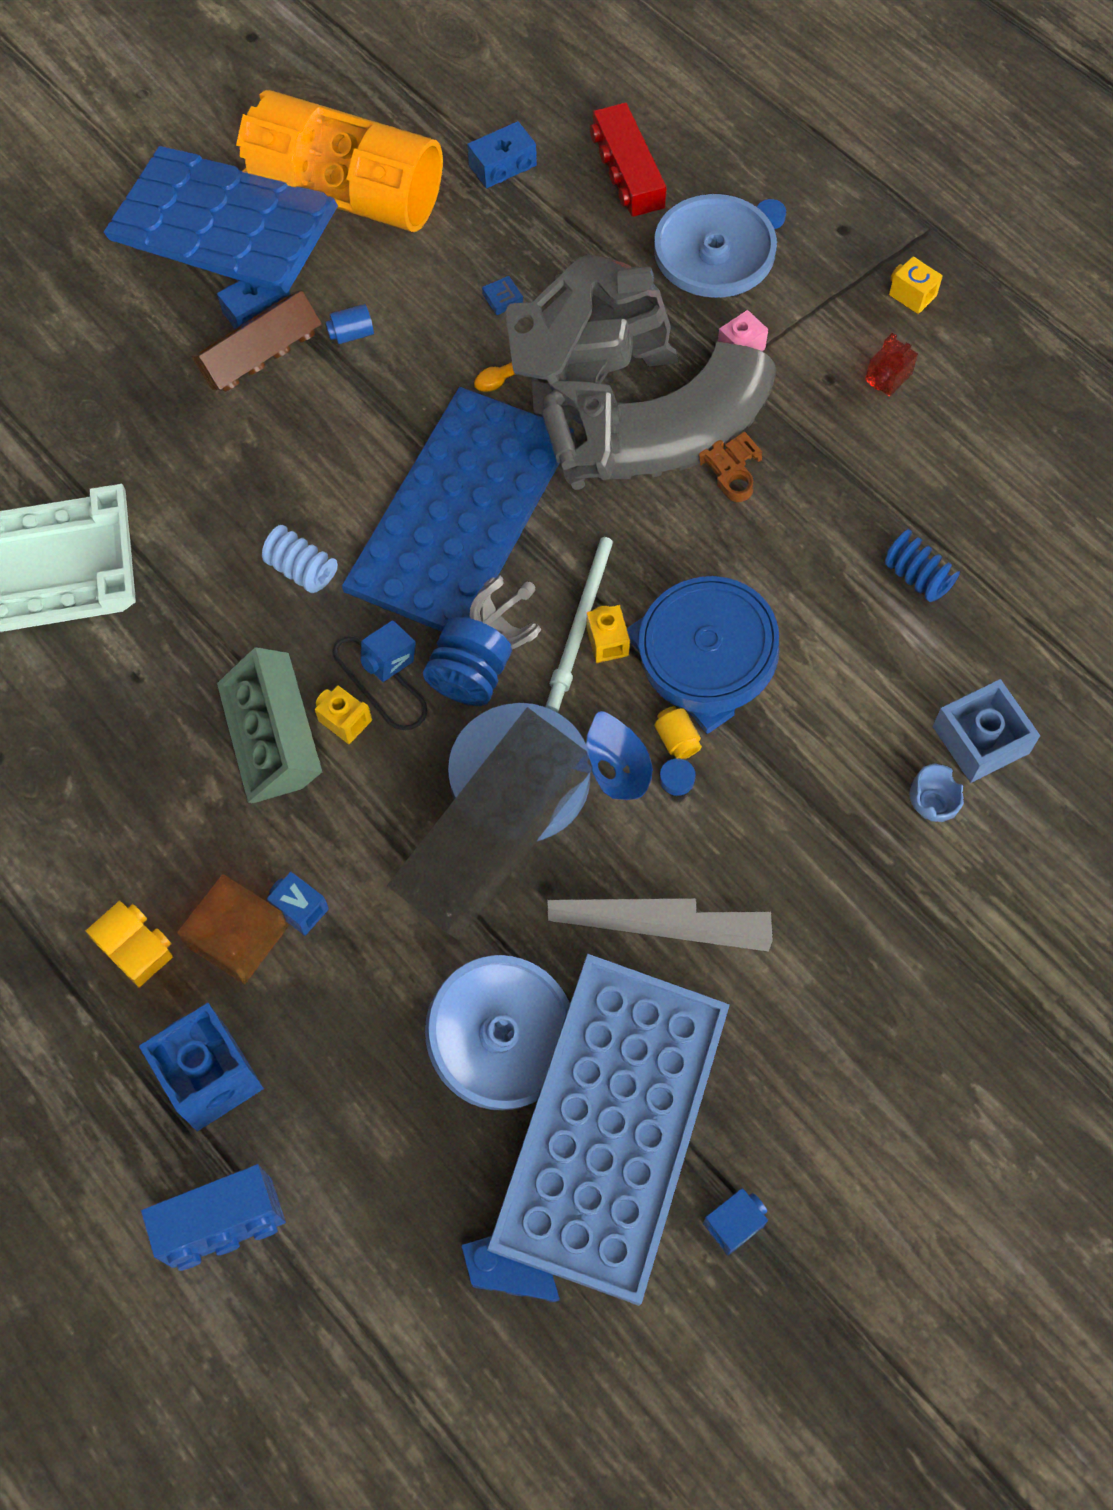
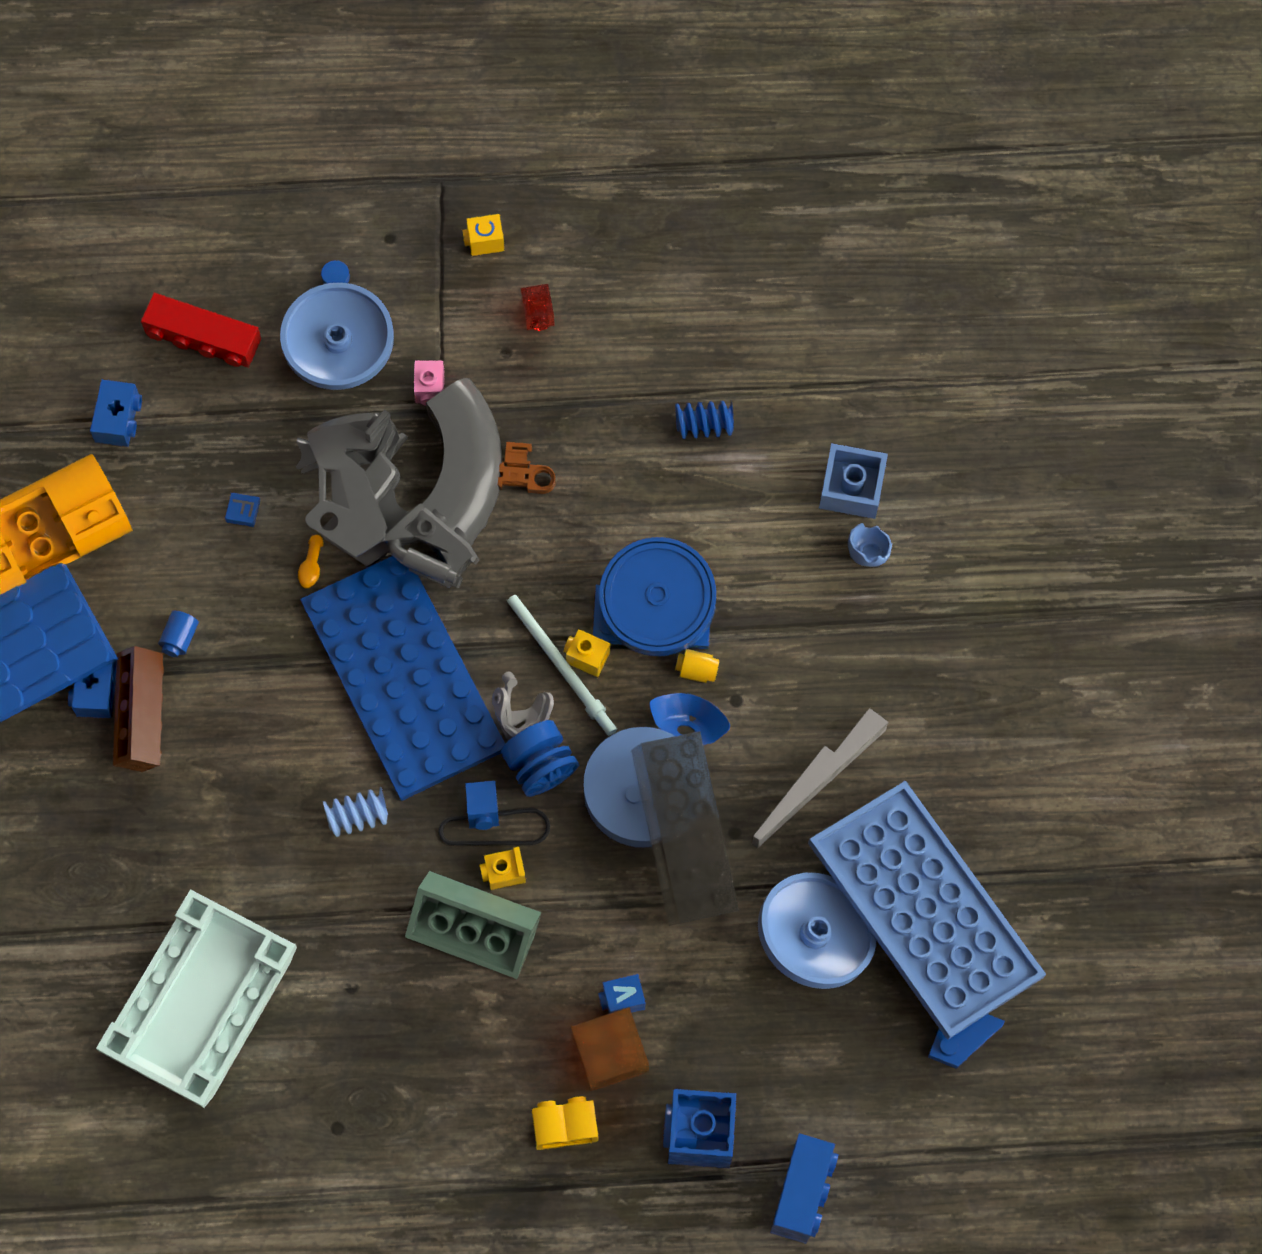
camera: 55 degrees left, 5 degrees up
blue tile [660,758,695,796] -> none
blue brick [703,1188,768,1256] -> none

